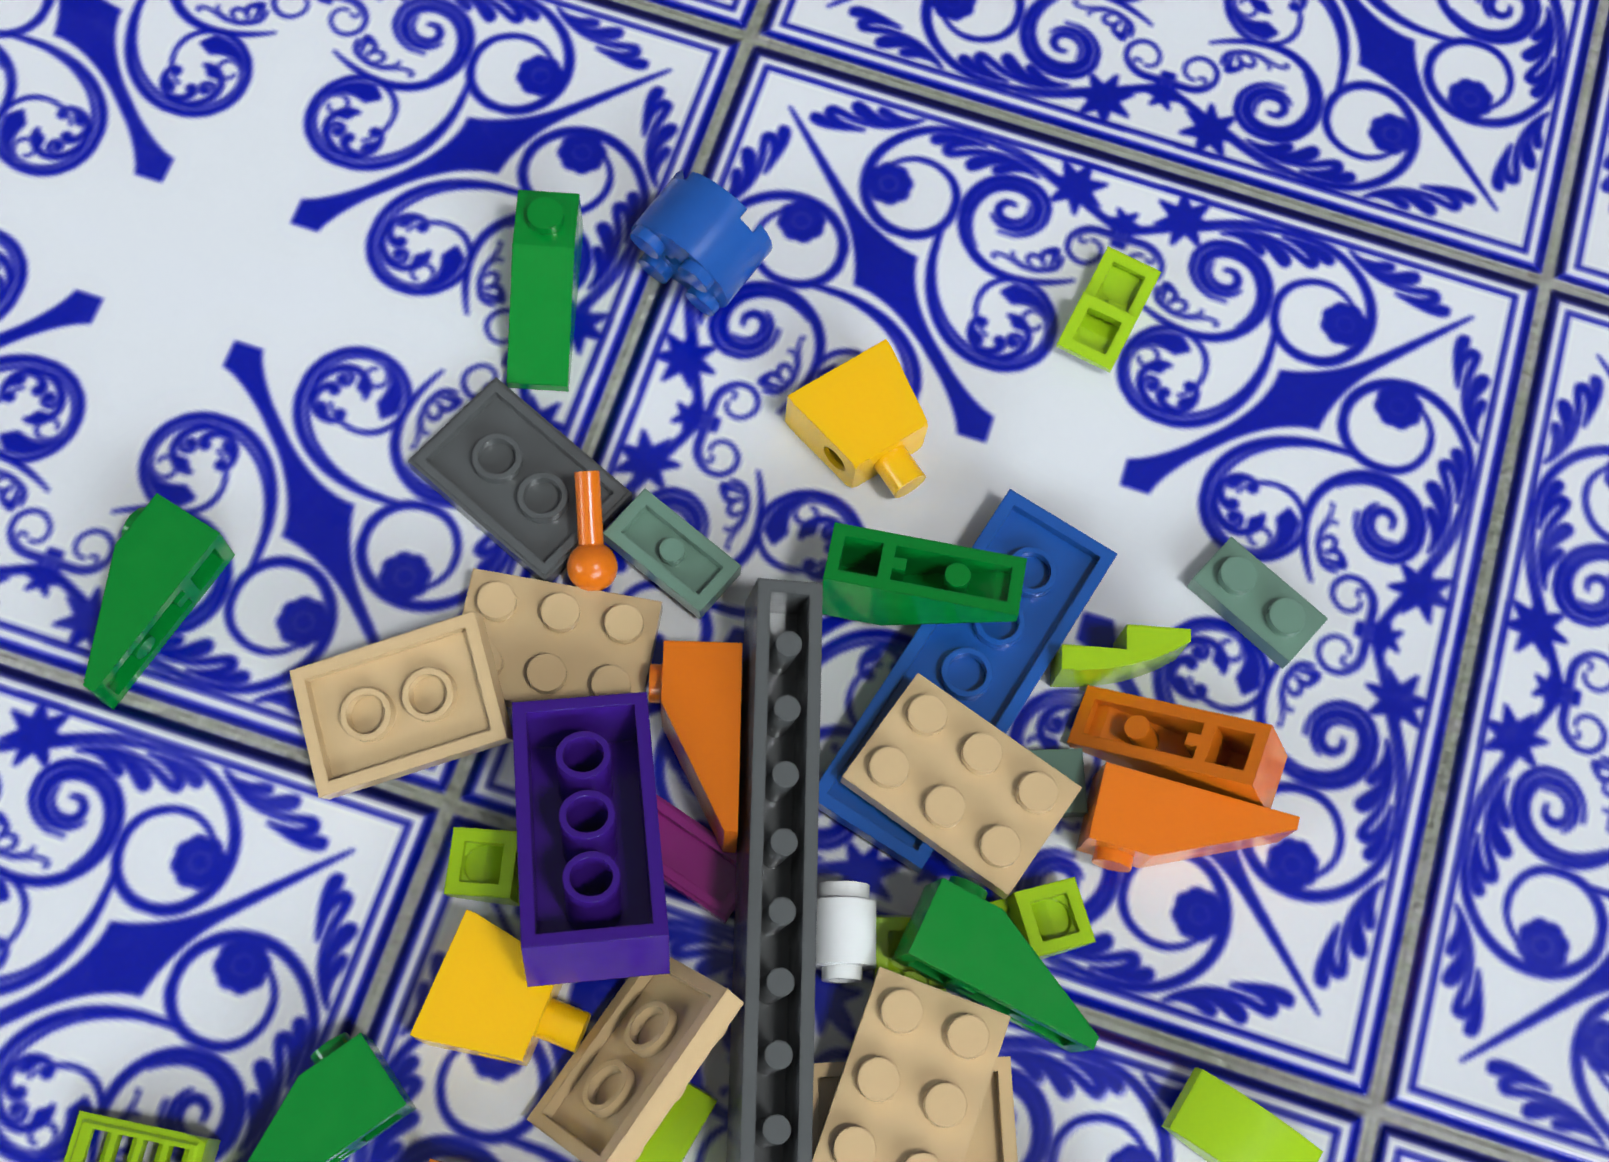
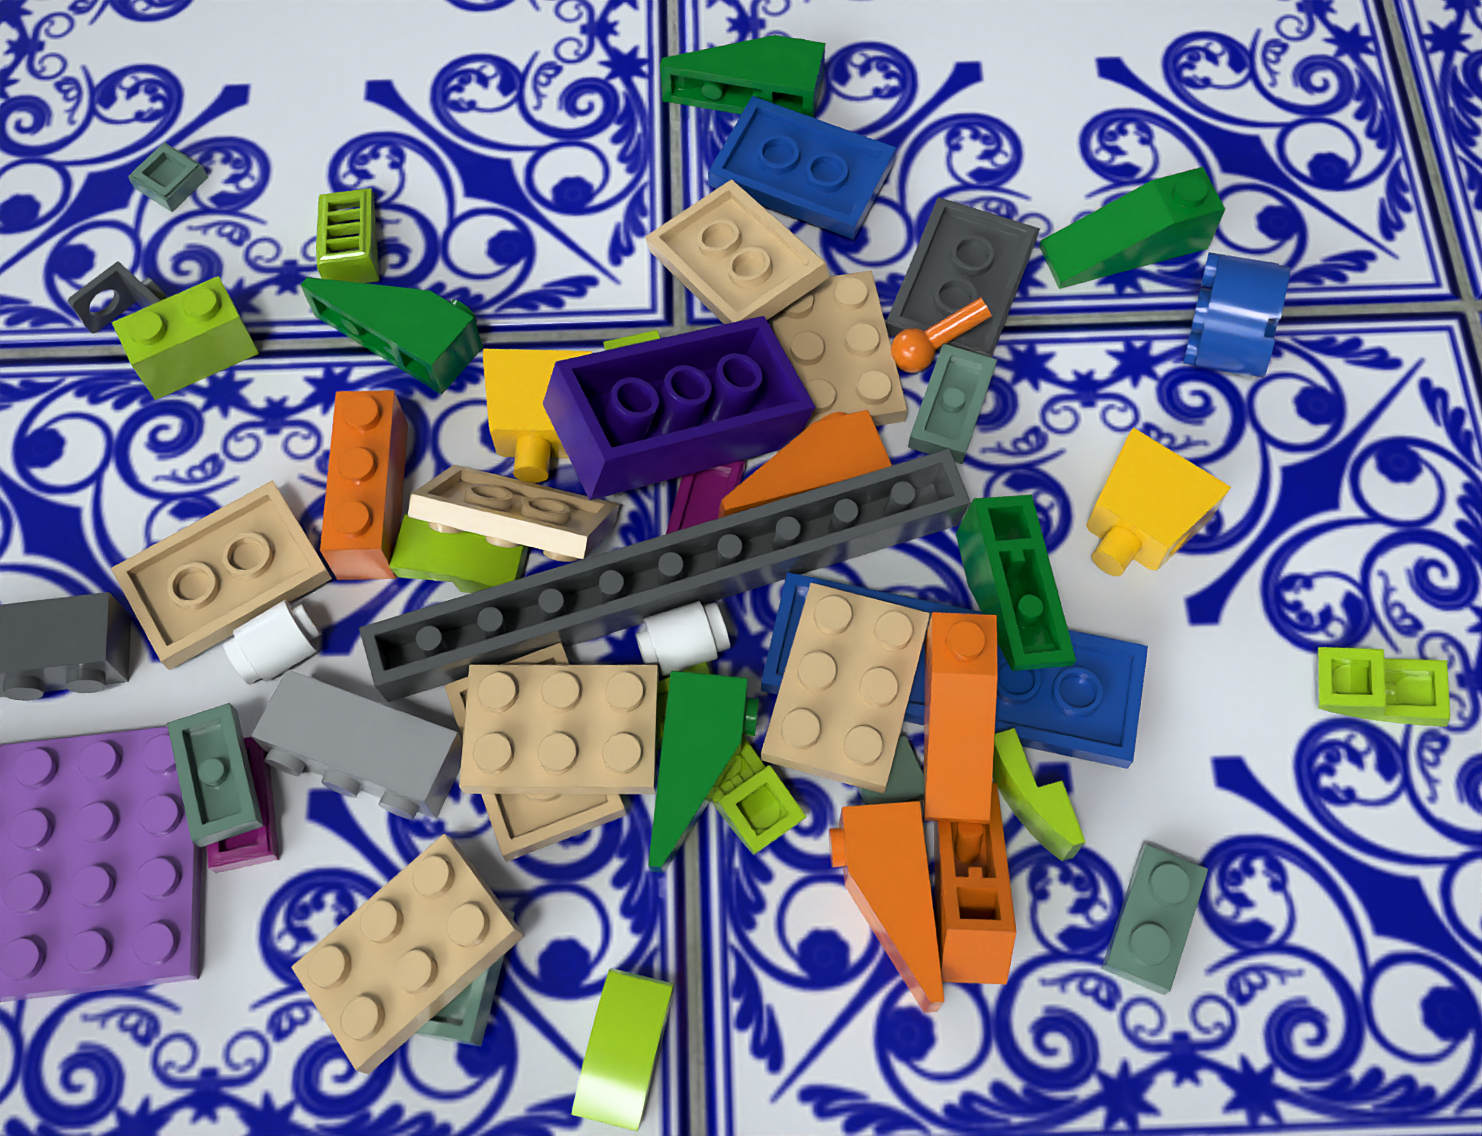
camera: 80 degrees right, 5 degrees down
none -> blue plate [708,96,896,240]
none -> orange slope [924,612,998,824]

